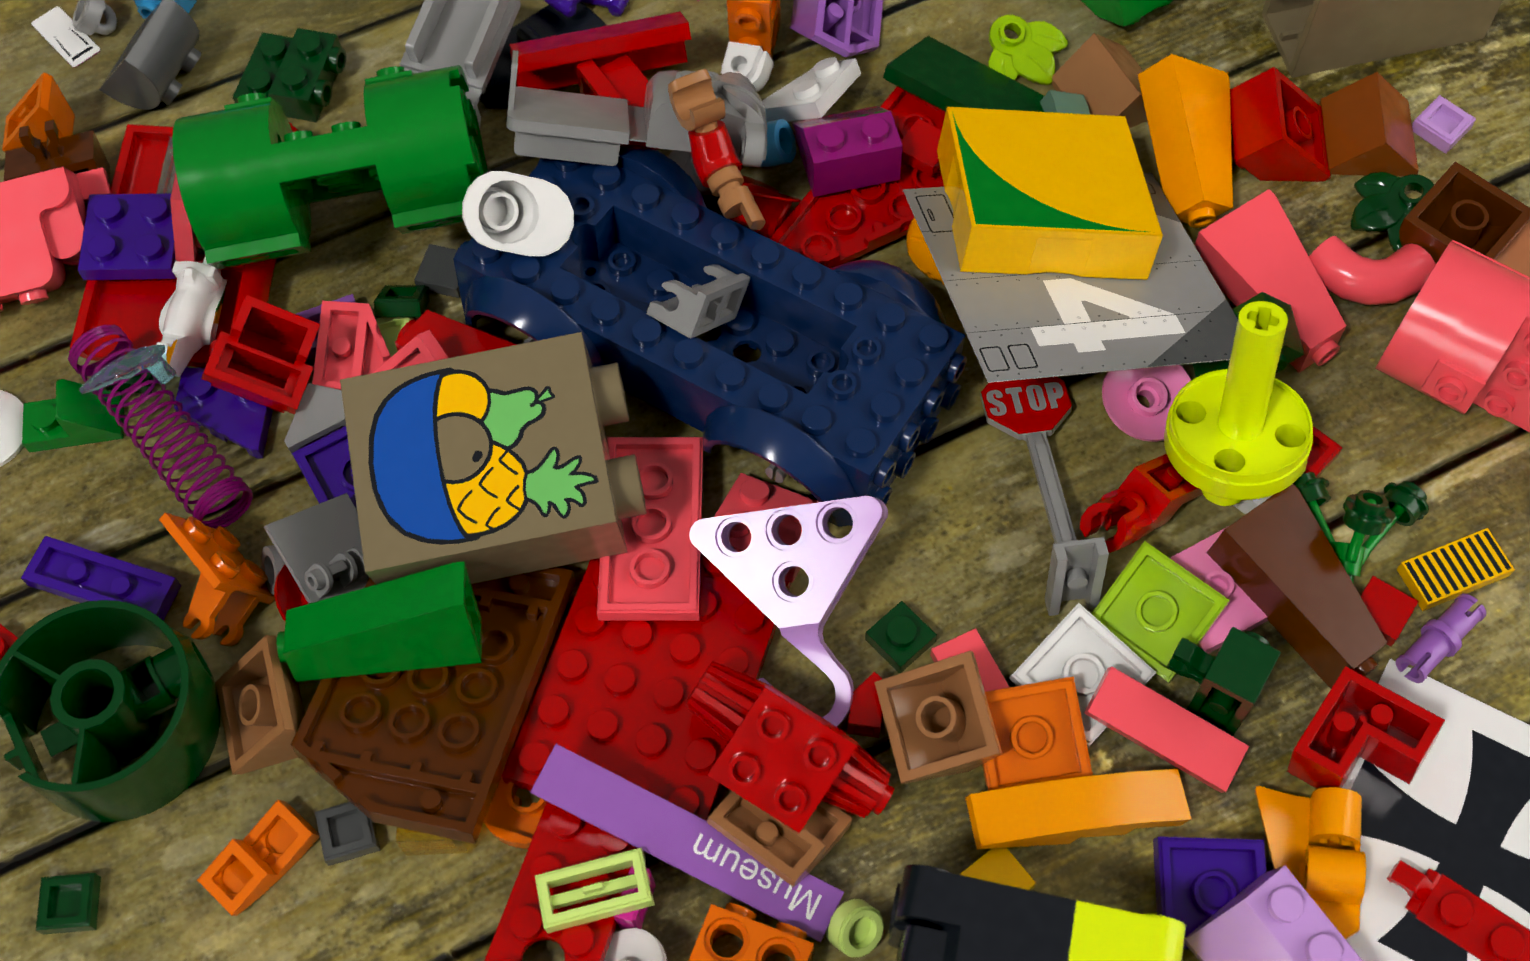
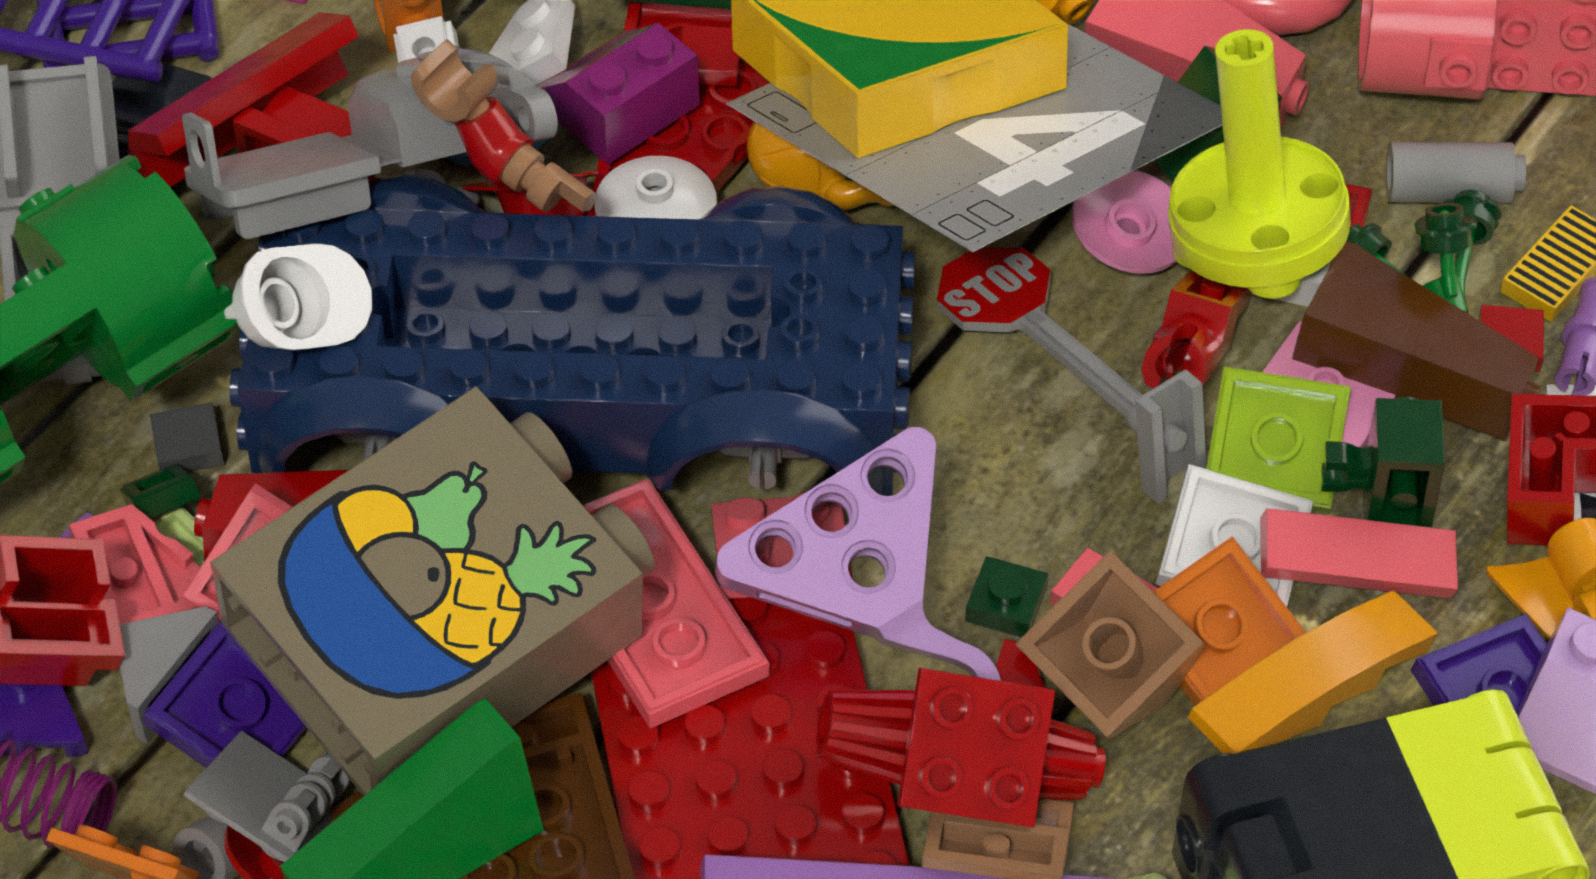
camera: 30 degrees left, 10 degrees down
light grey hinge [646,264,751,339] -> none
none -> white dish [594,156,717,219]
none -> light grey brick [1385,142,1526,203]

